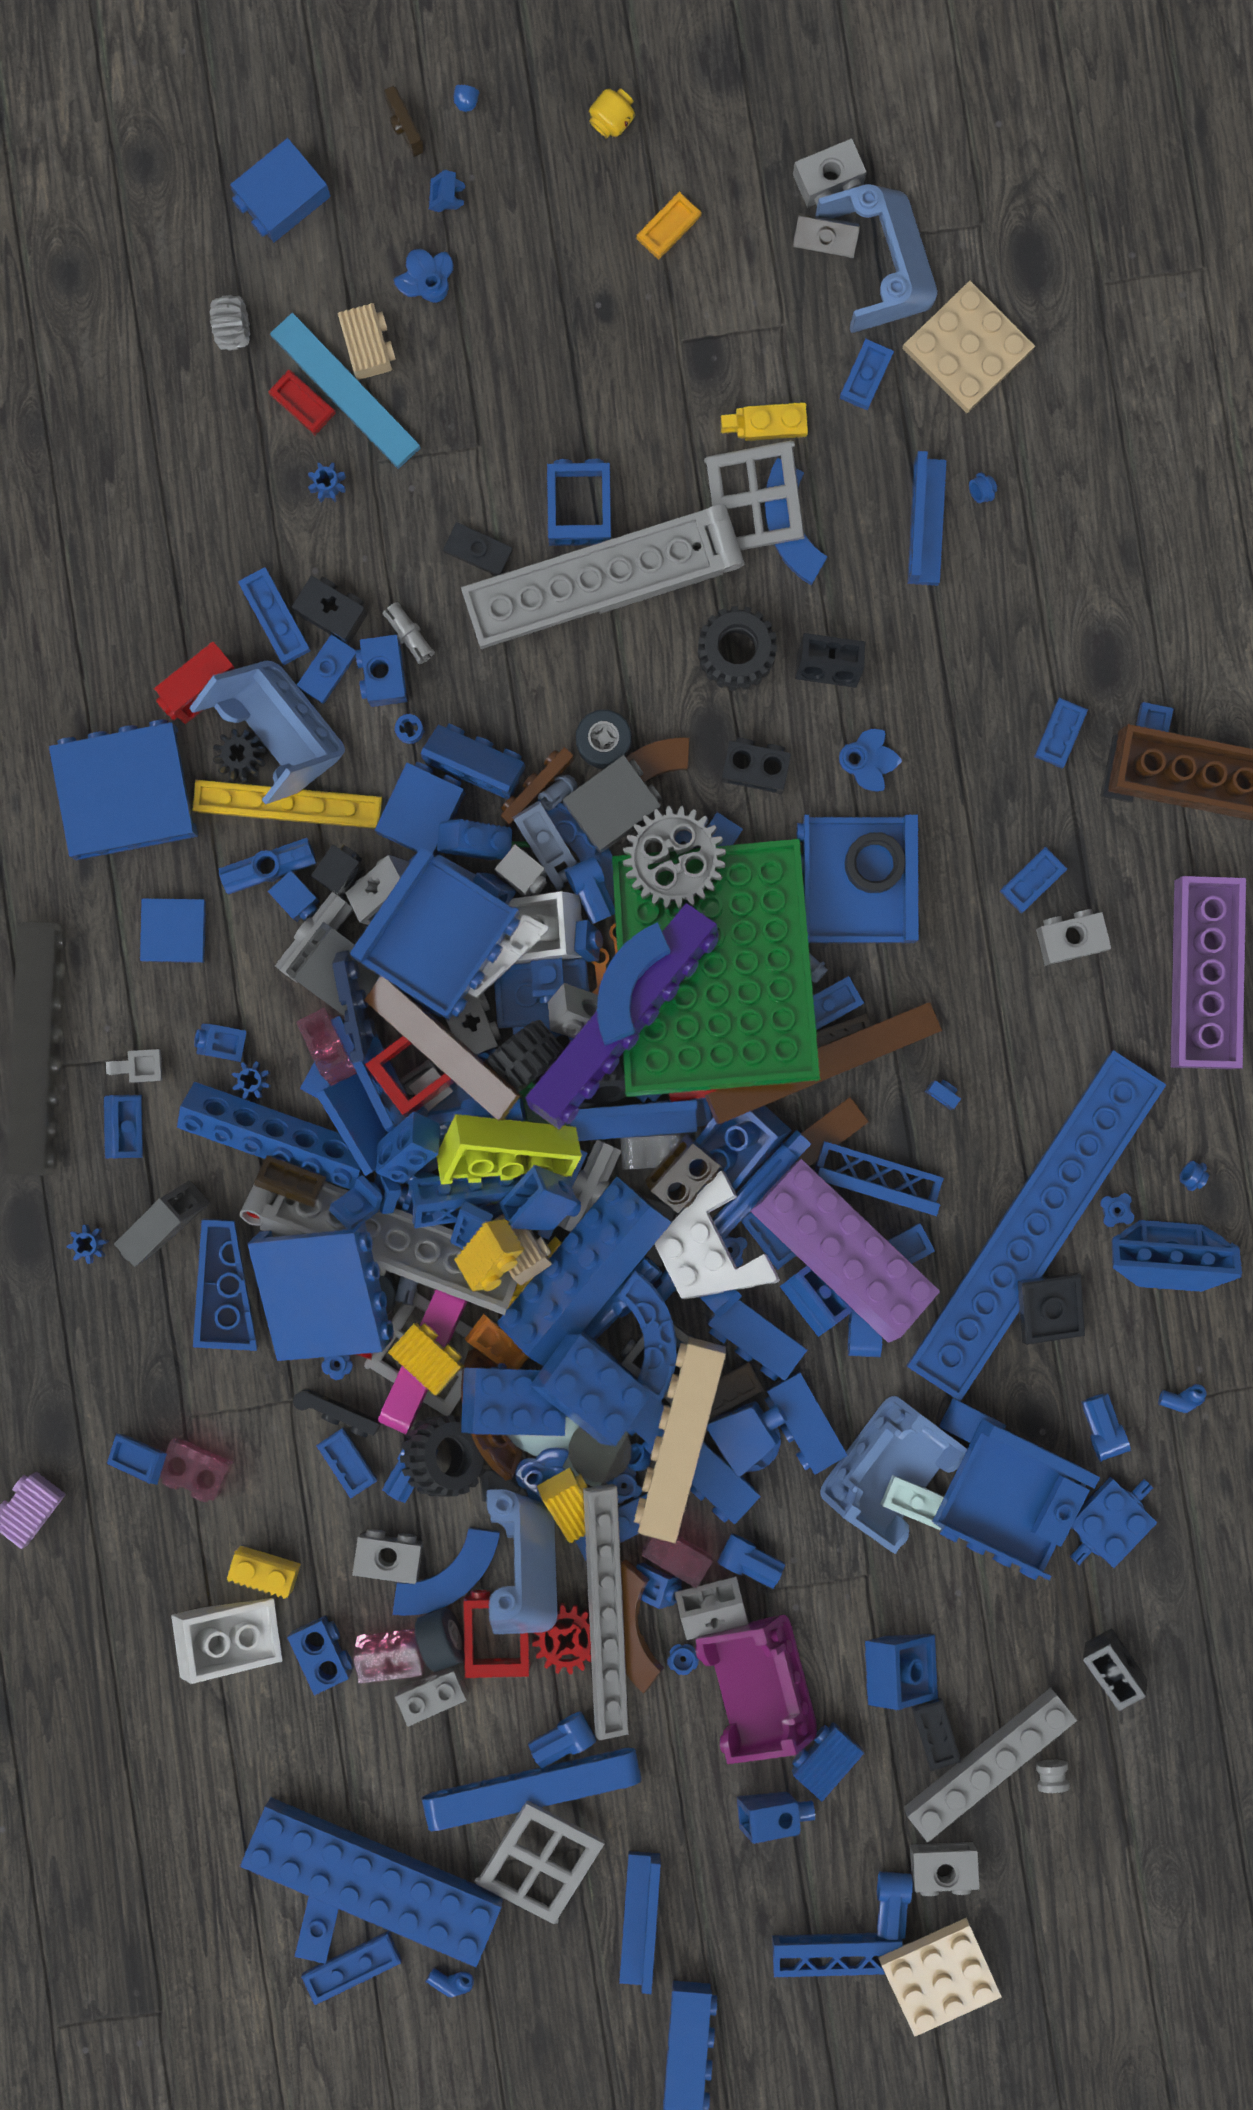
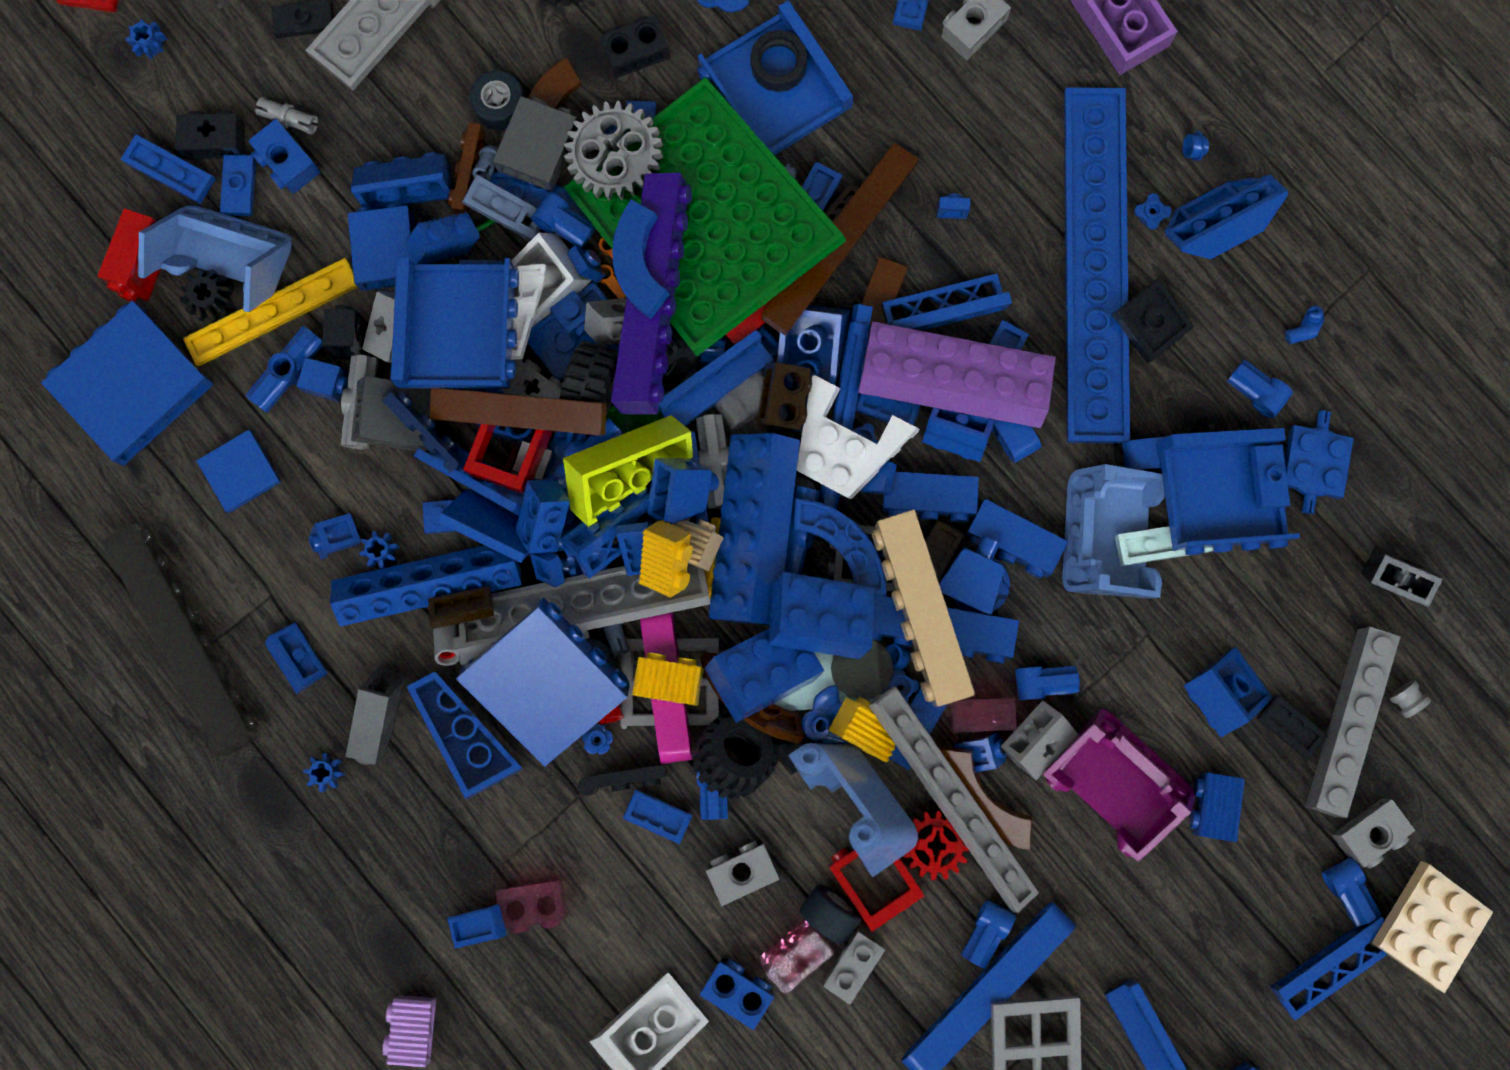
camera: 30 degrees left, 5 degrees down
light grey plate [106,1049,163,1083] -> none
yellow brick [227,1546,301,1599] -> none
clear pink brick [296,1007,357,1085] -> none
blue bracket [329,1175,382,1230] -> none
blue tile [392,1527,500,1616] -> none
blue bush [395,714,424,744] -> none
orange plate [465,1314,529,1370] -> none
light grey brick [495,845,547,897] -> none
blue plate [667,1644,699,1675] -> none
blue torso [737,1792,815,1844] -> none

